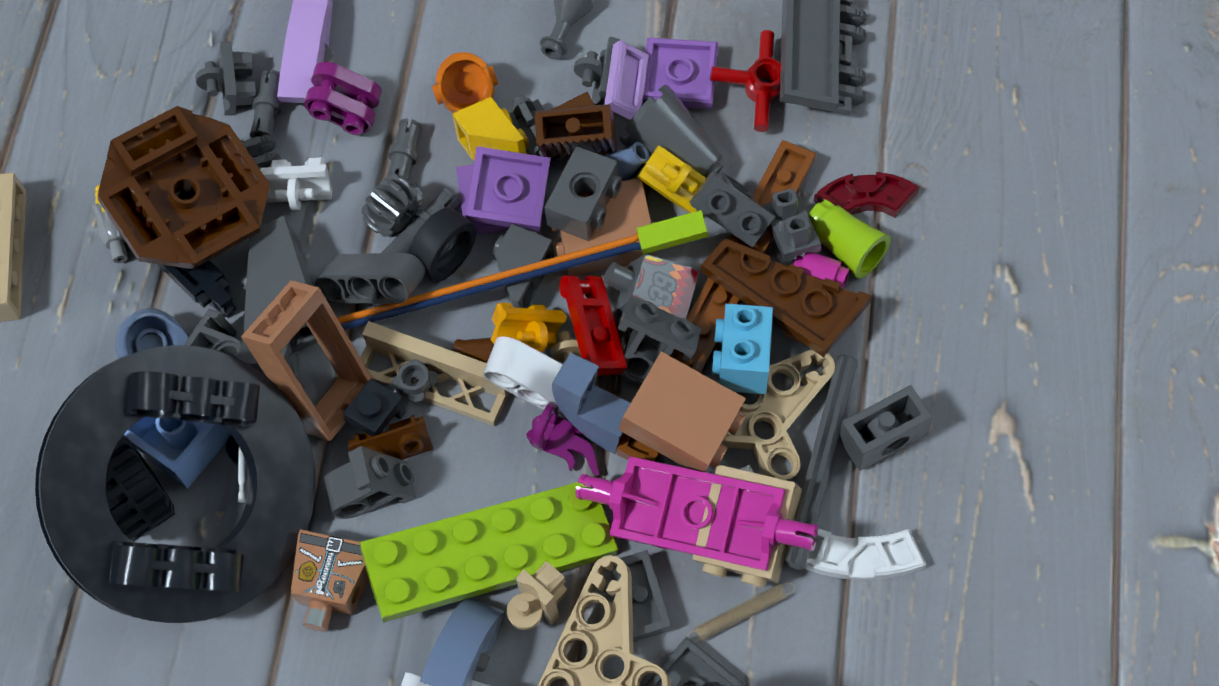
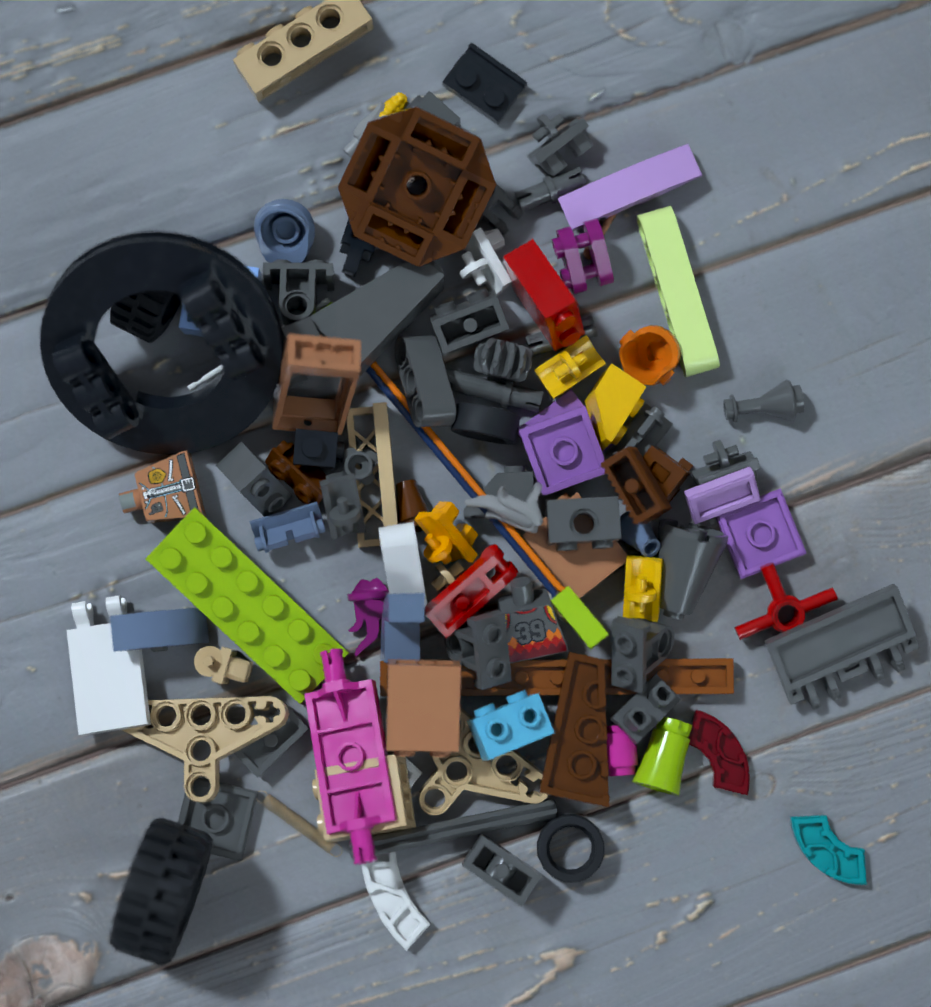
camera: 55 degrees right, 20 degrees up
none -> sand blue hinge [249,502,326,553]
none -> dark grey hips [320,471,366,539]
none -> dark grey brick [430,289,509,354]
none -> black plate [442,42,527,125]
none -> light grey piece [464,482,543,533]
none -> red brick [503,239,585,351]
none -> yellow hips [534,335,606,400]
none -> black tyre [537,814,605,883]
none -> yellowish green beam [637,206,720,377]
none -> teal tile [790,815,867,885]

